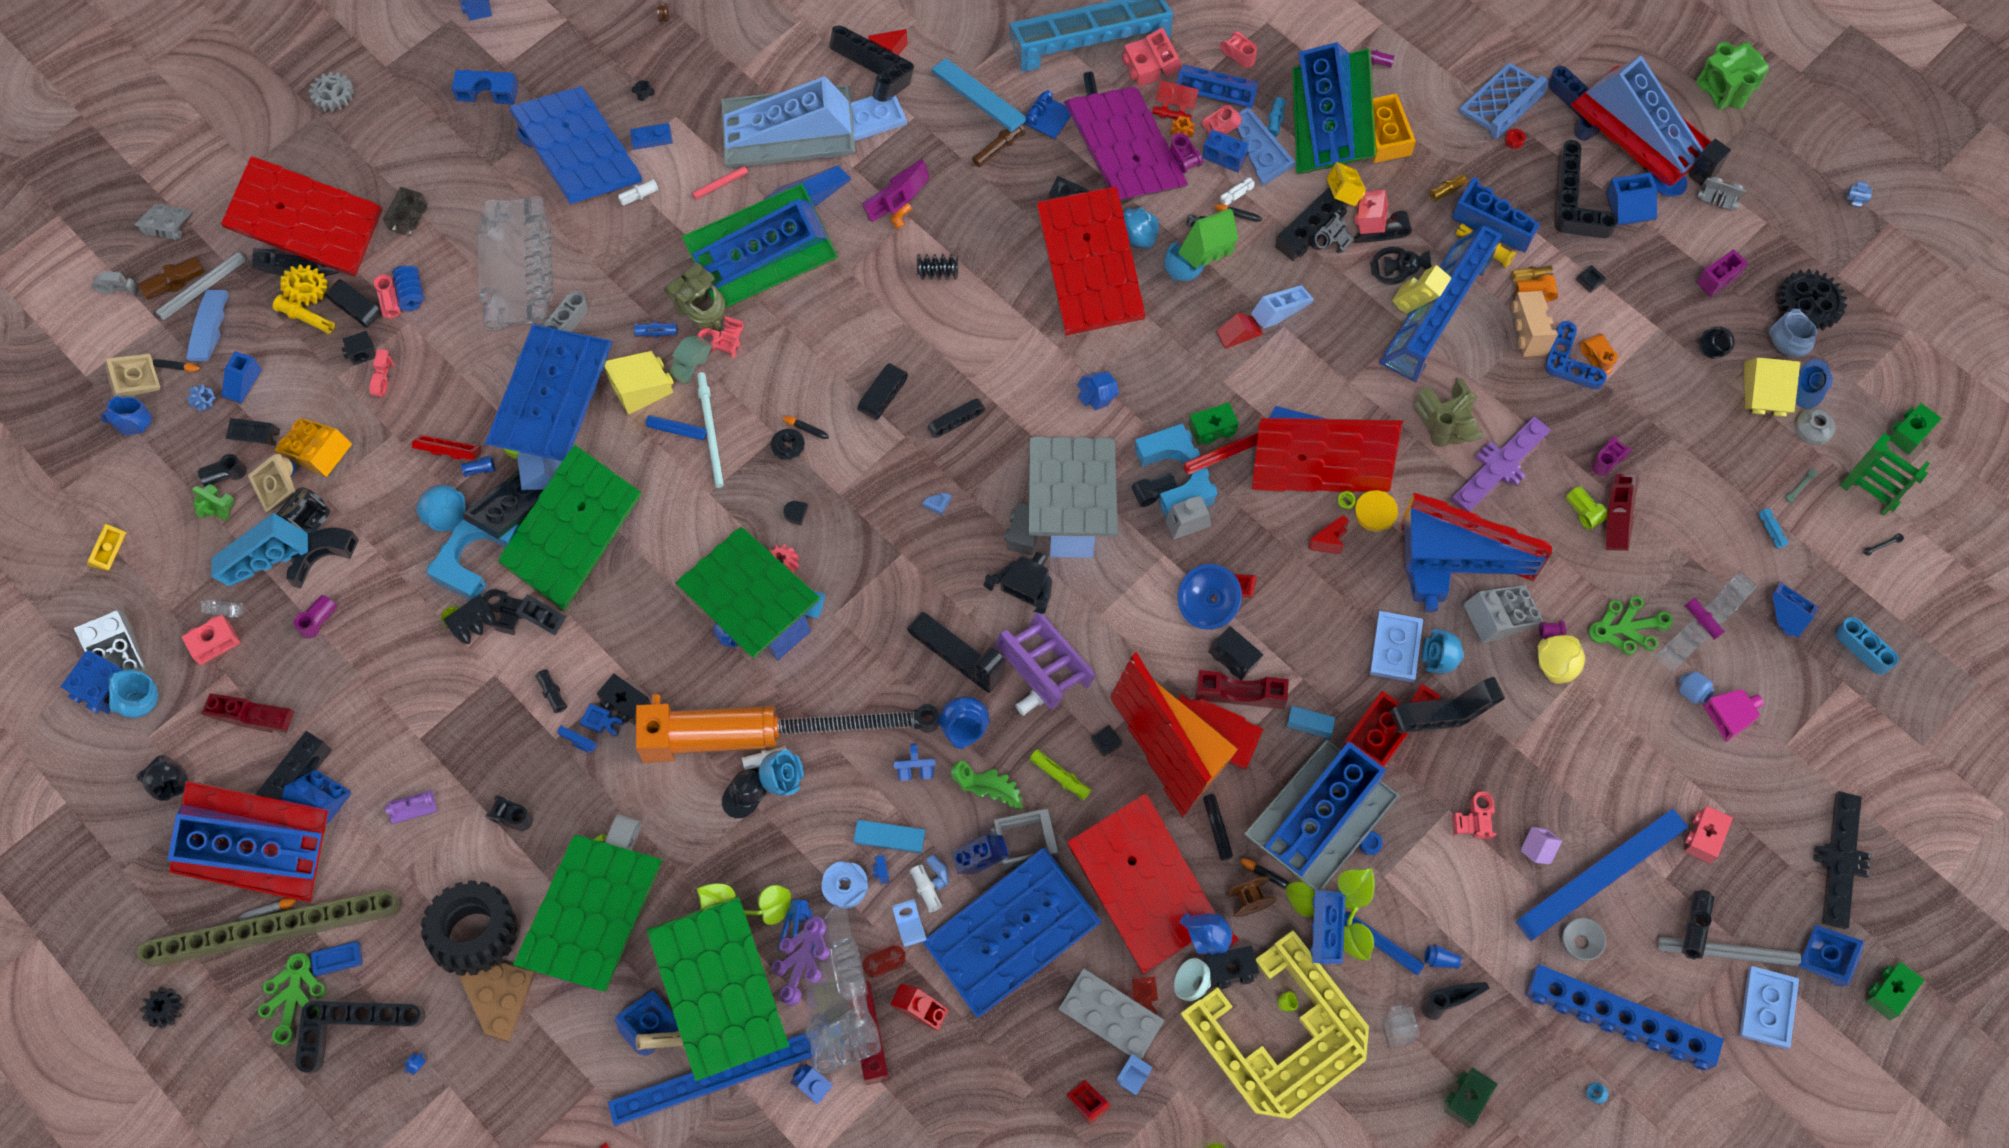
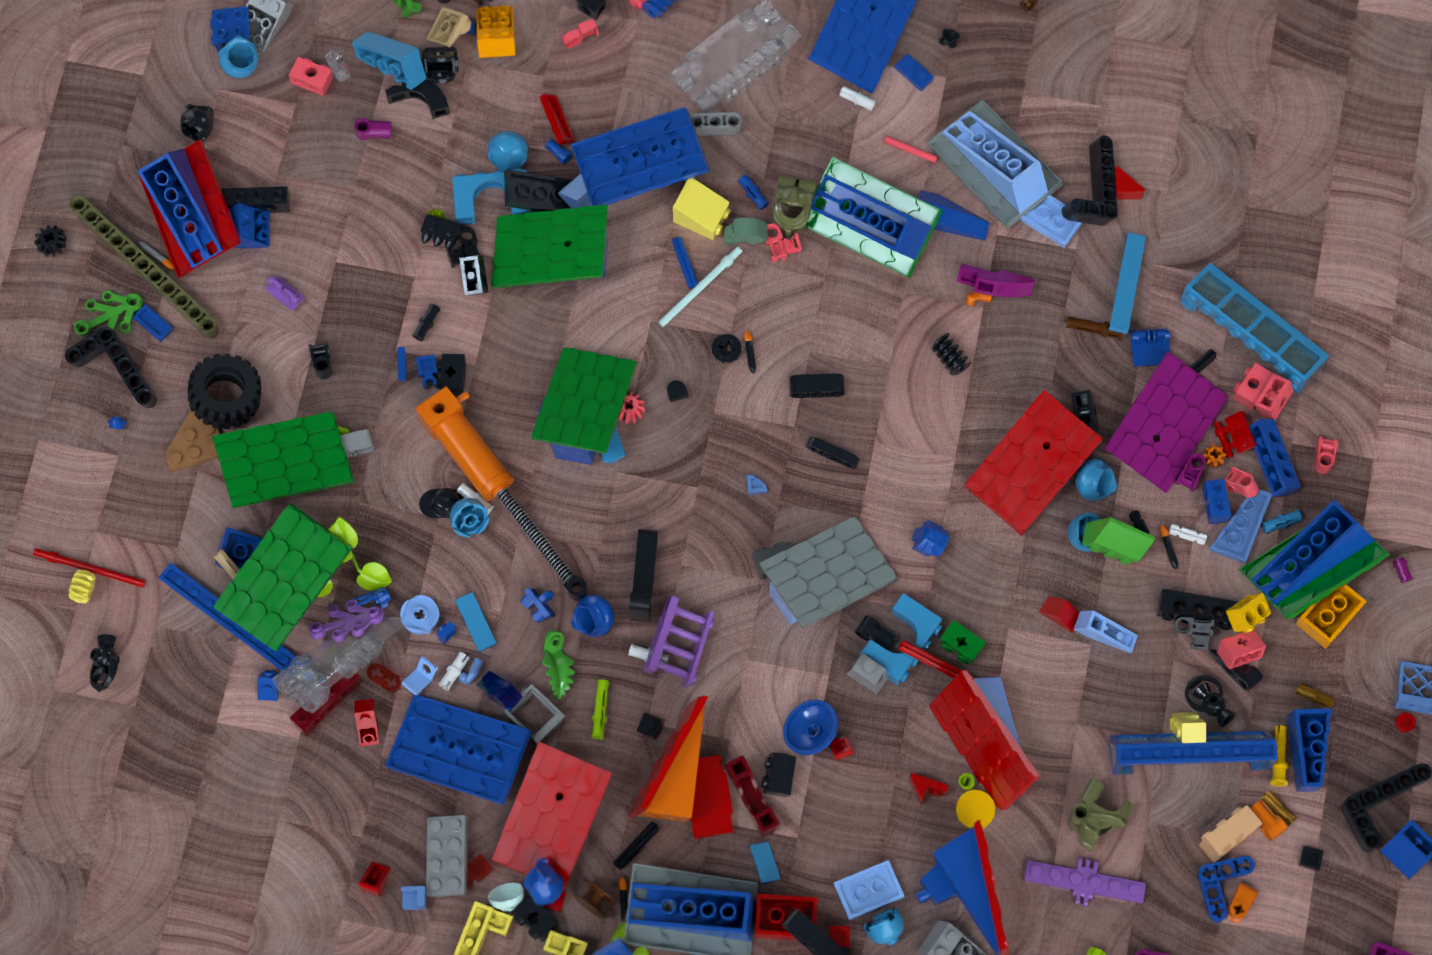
camera: 55 degrees right, 5 degrees up
dark red slope [201,693,295,733] -> none
black torso [983,552,1053,614] -> none

